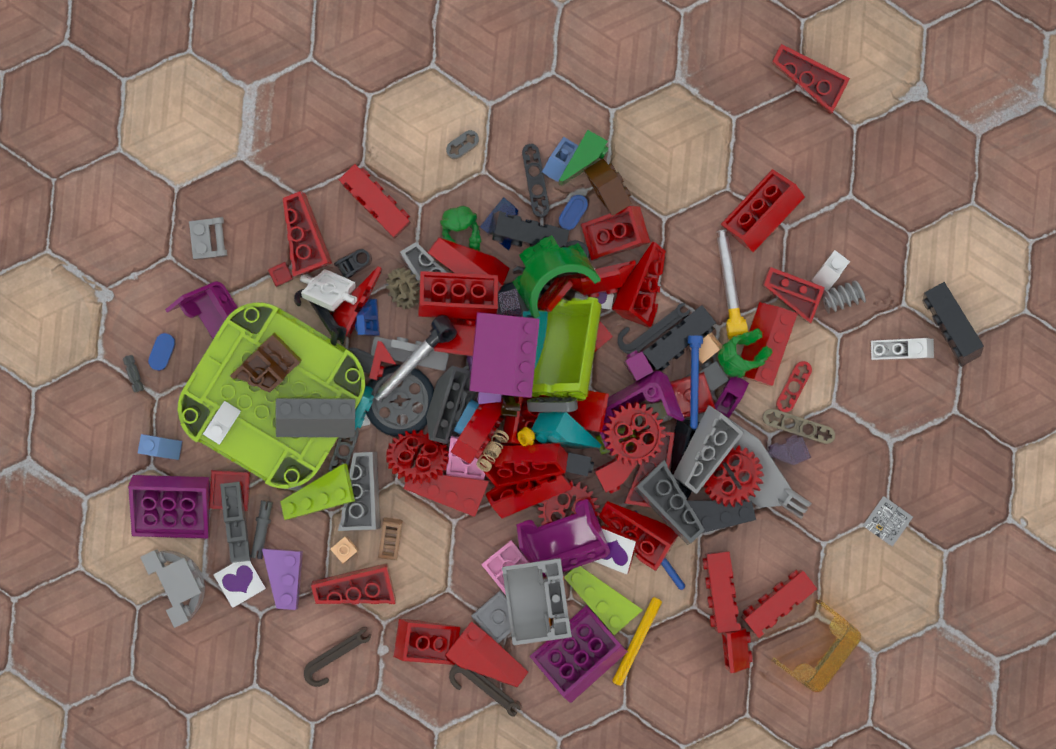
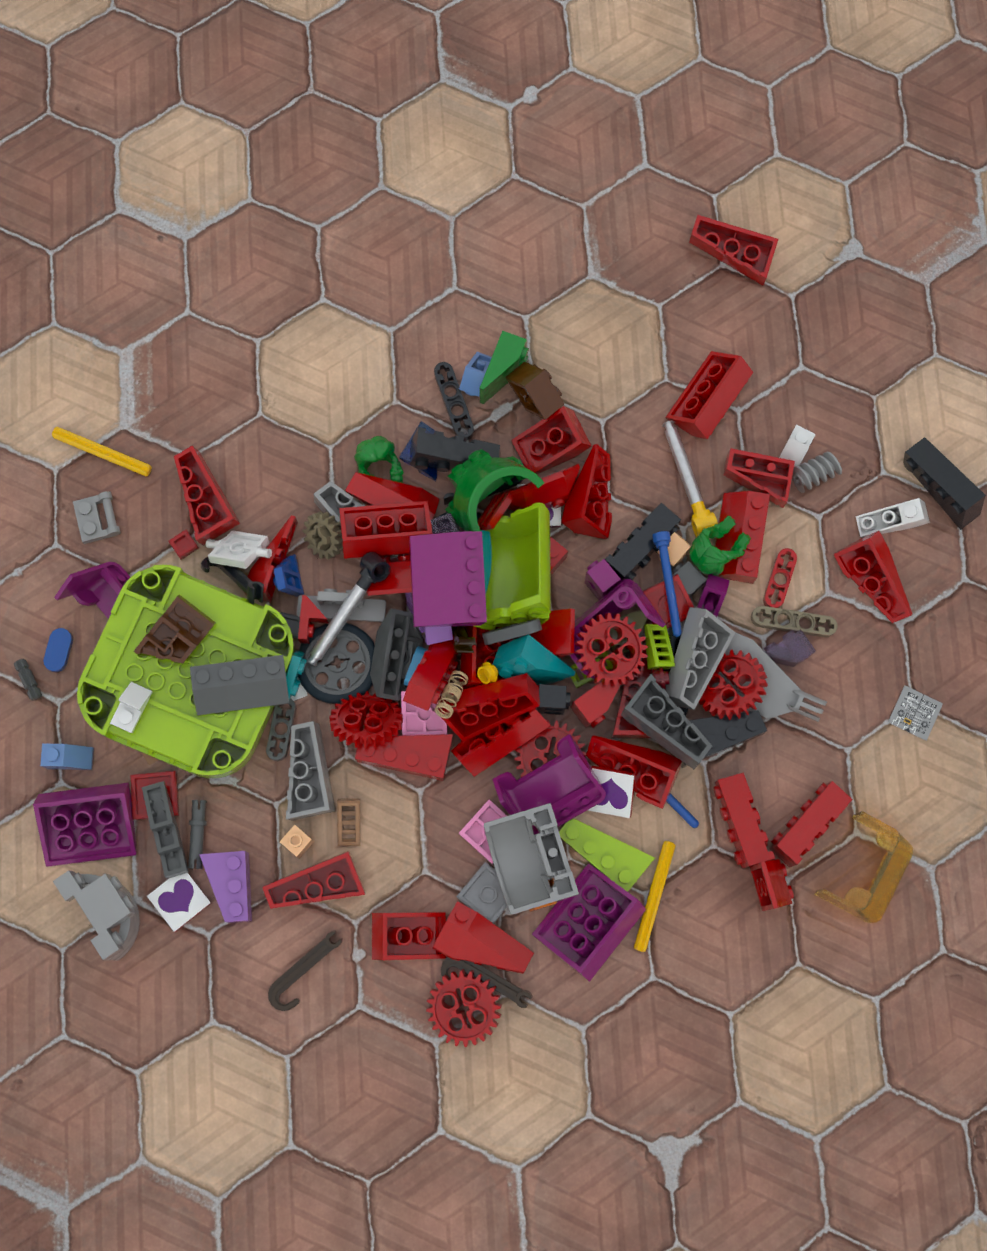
camera: 10 degrees left, 10 degrees down
lime wing [280,464,355,520] -> none
black piece [334,249,372,279] -> none
red wedge [338,164,411,239] -> none
dark grey beam [446,130,479,159] -> none
blue tile [559,195,588,230] -> none
black piece [617,303,690,354] -> none
none -> yellow axle [52,427,152,476]
none -> red gear [426,969,502,1047]
none -> lime slope [644,624,675,669]
none -> dark red plate [654,667,670,690]
none -> red wedge [833,531,912,623]

